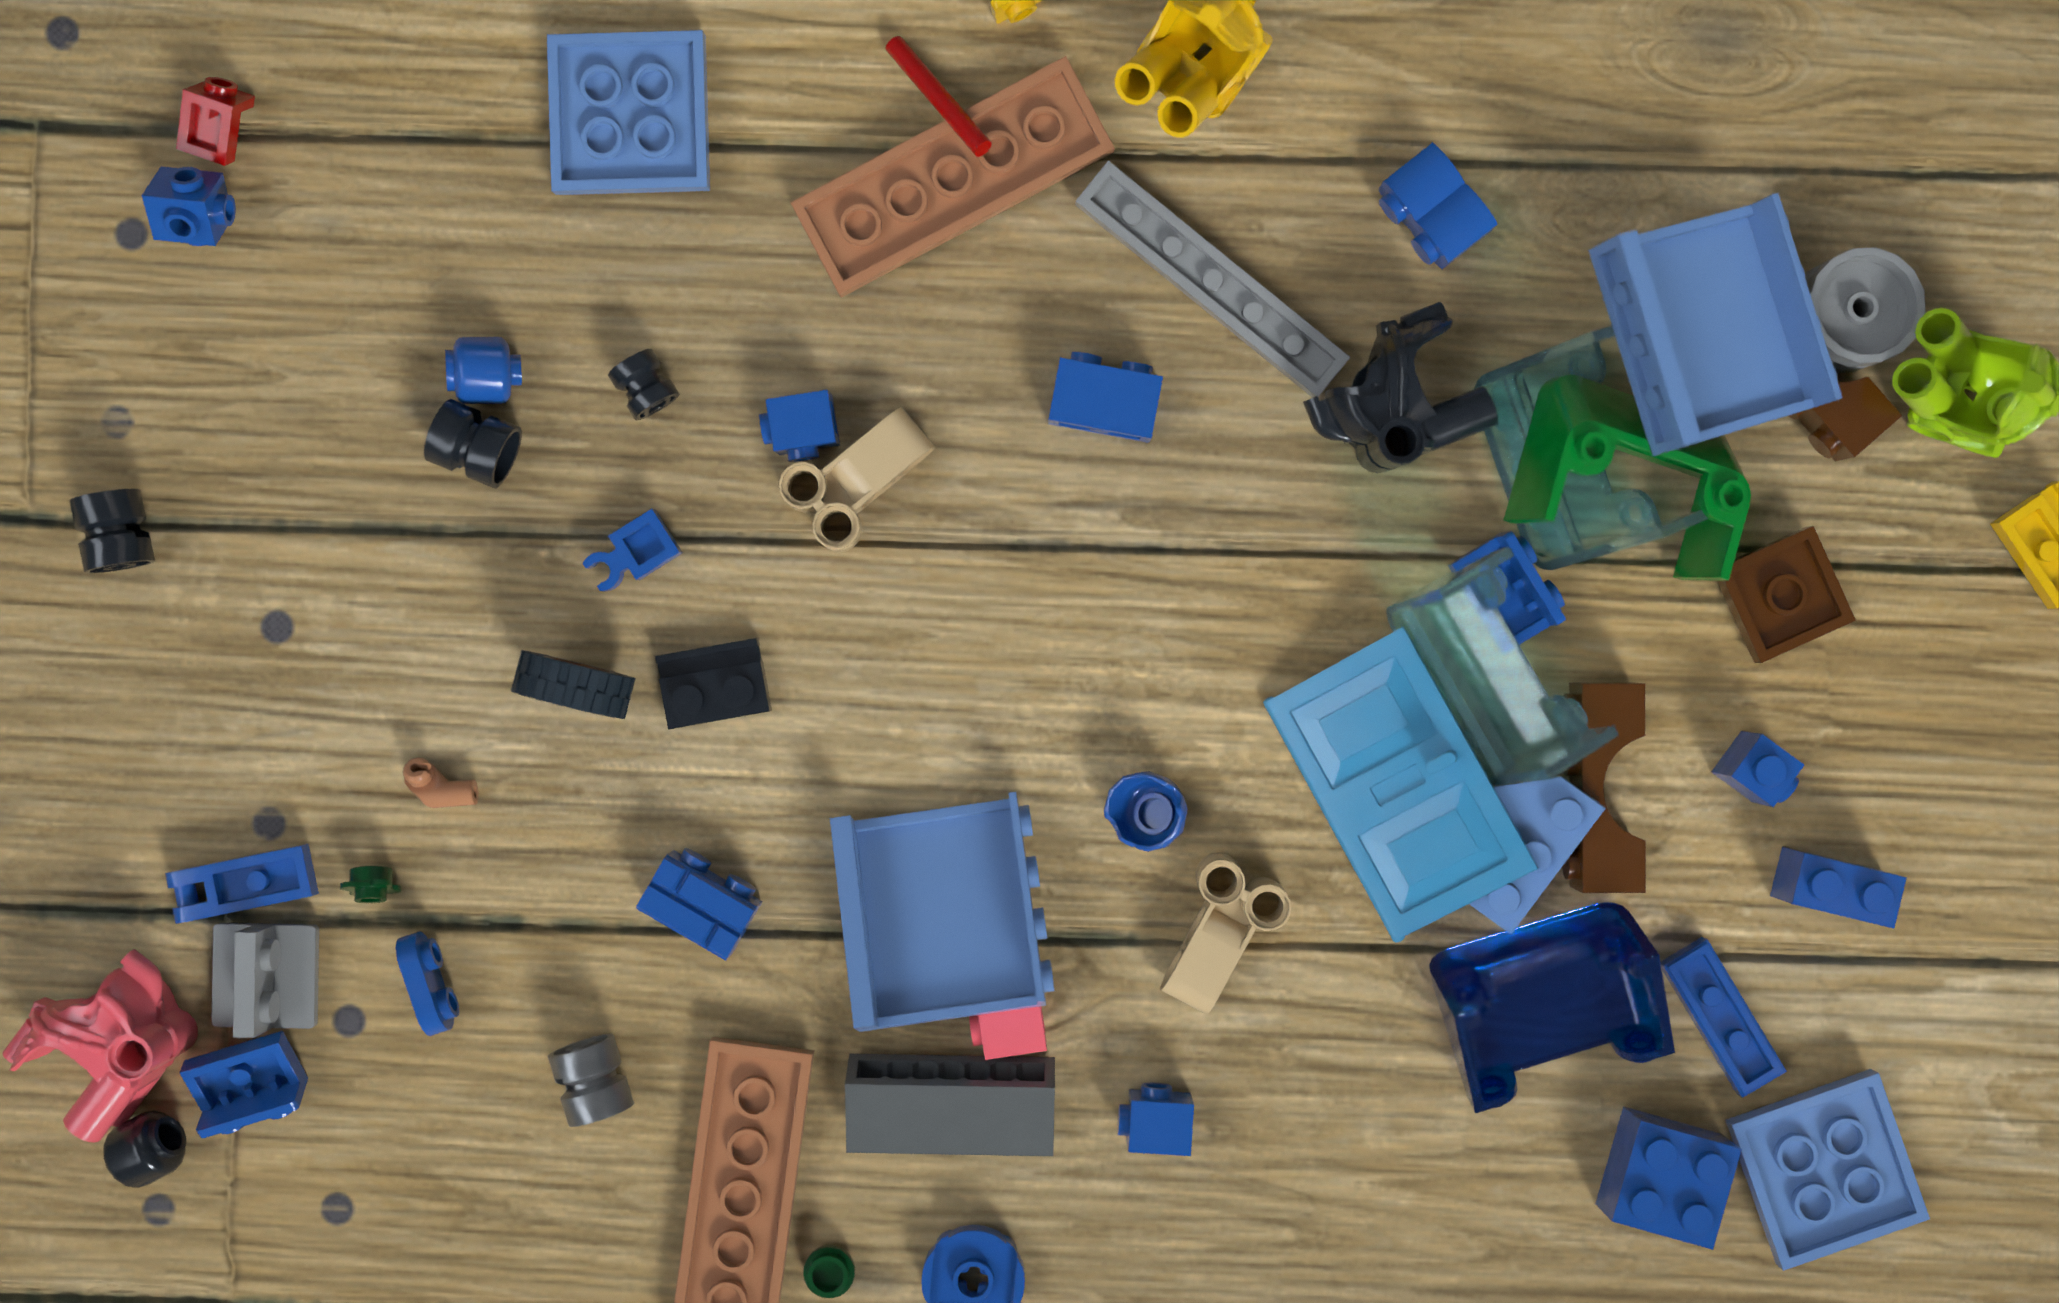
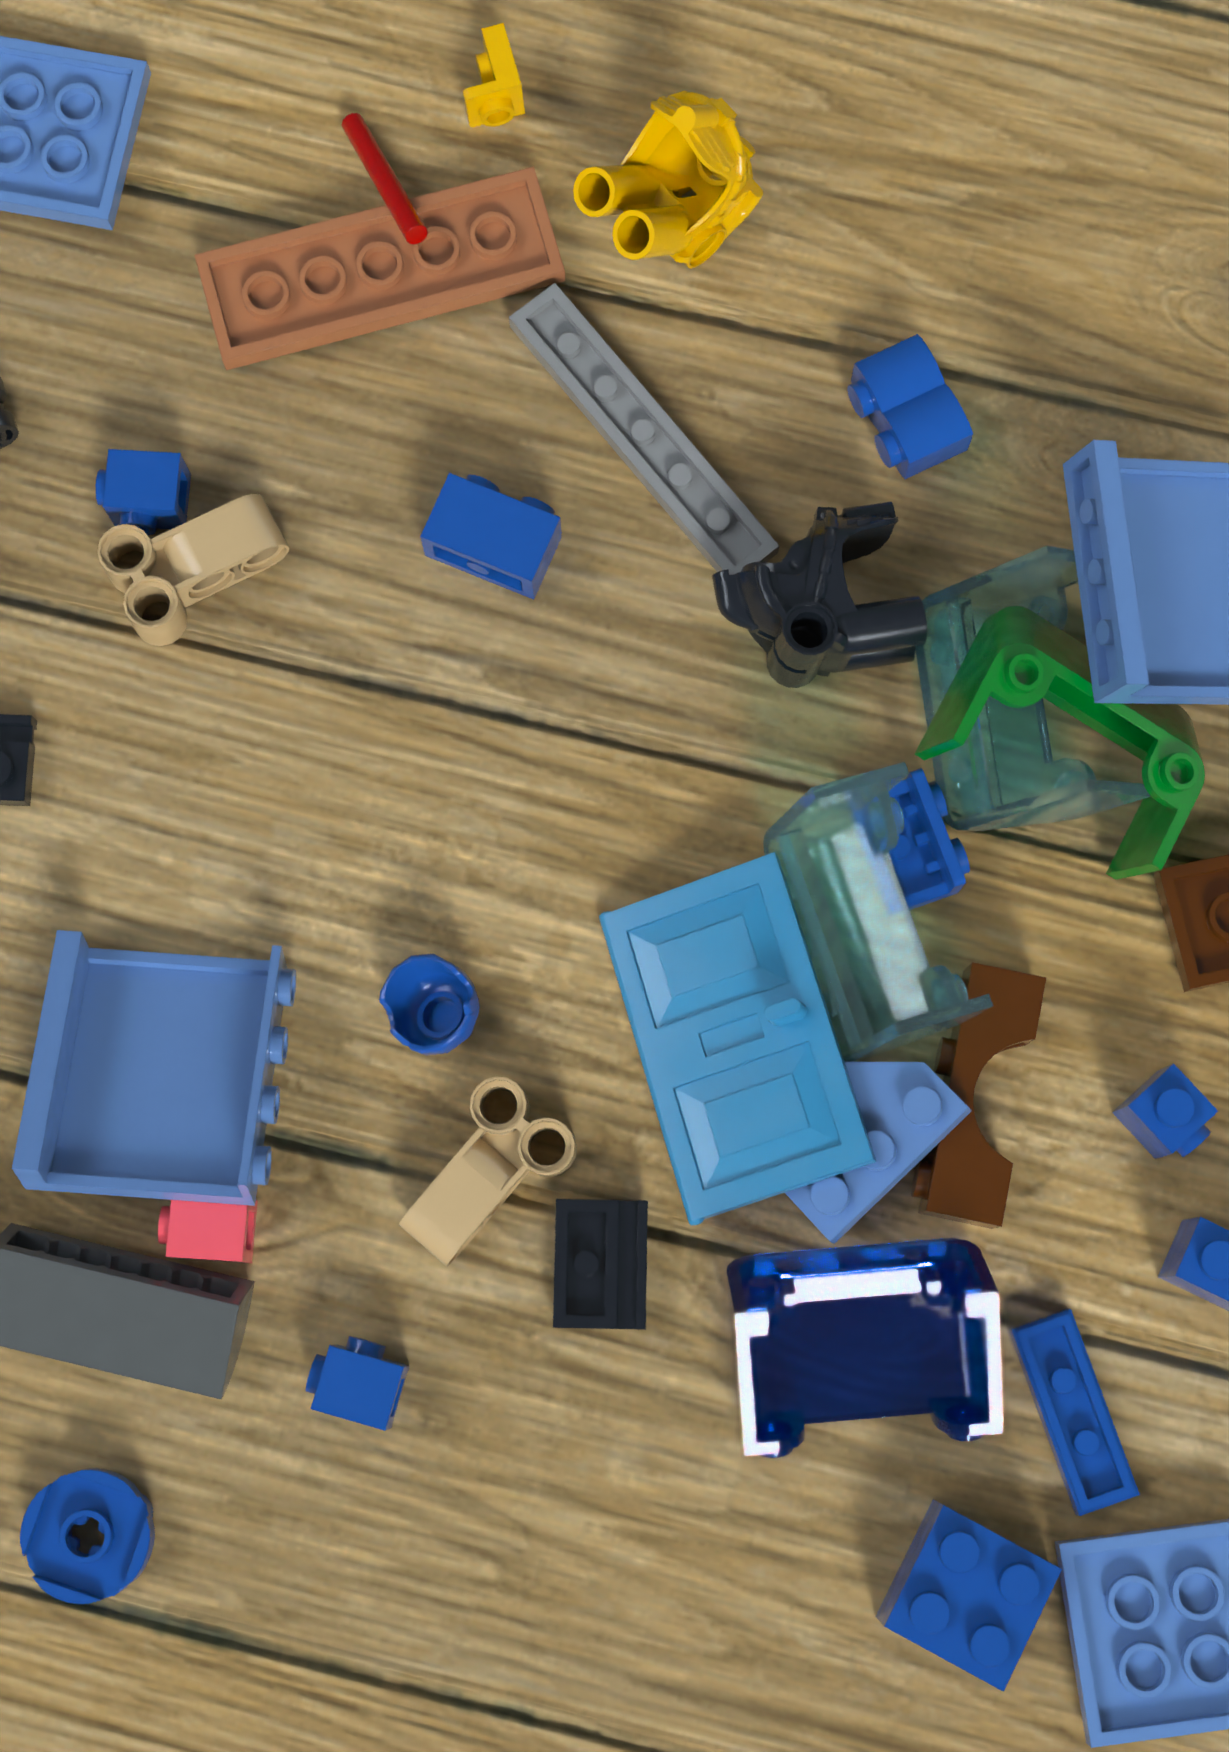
camera: 10 degrees right, 10 degrees down
none -> black plate [553,1199,648,1330]

